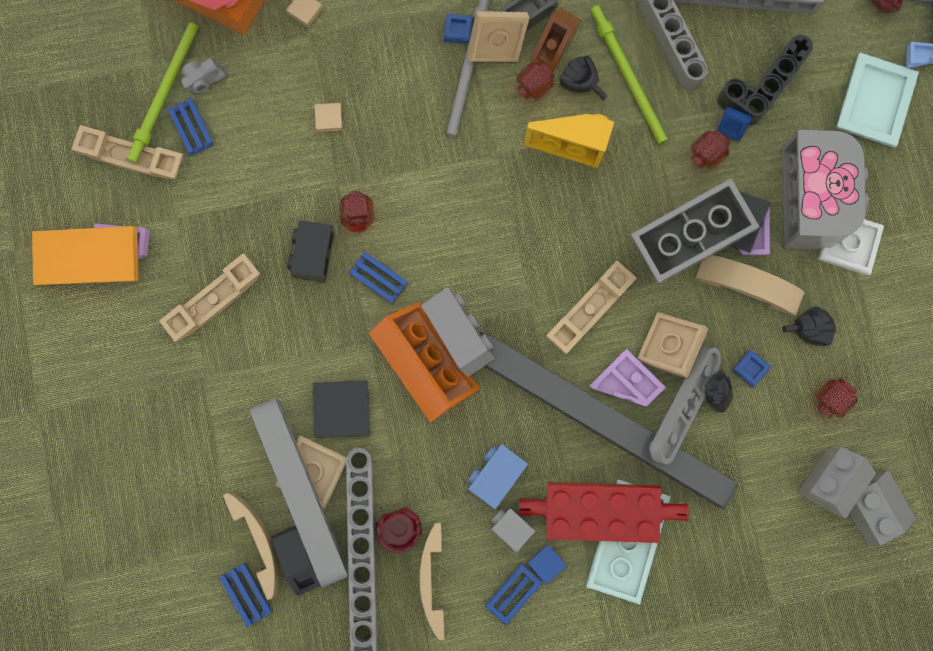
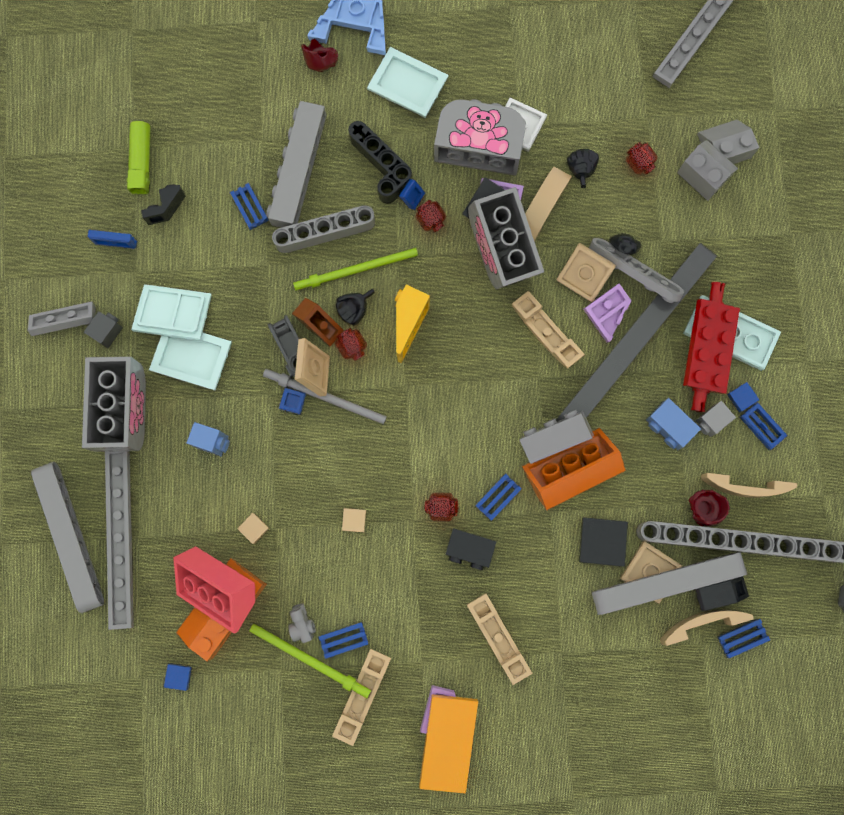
camera: 75 degrees left, 0 degrees up
blue tile [731,349,771,388] -> none

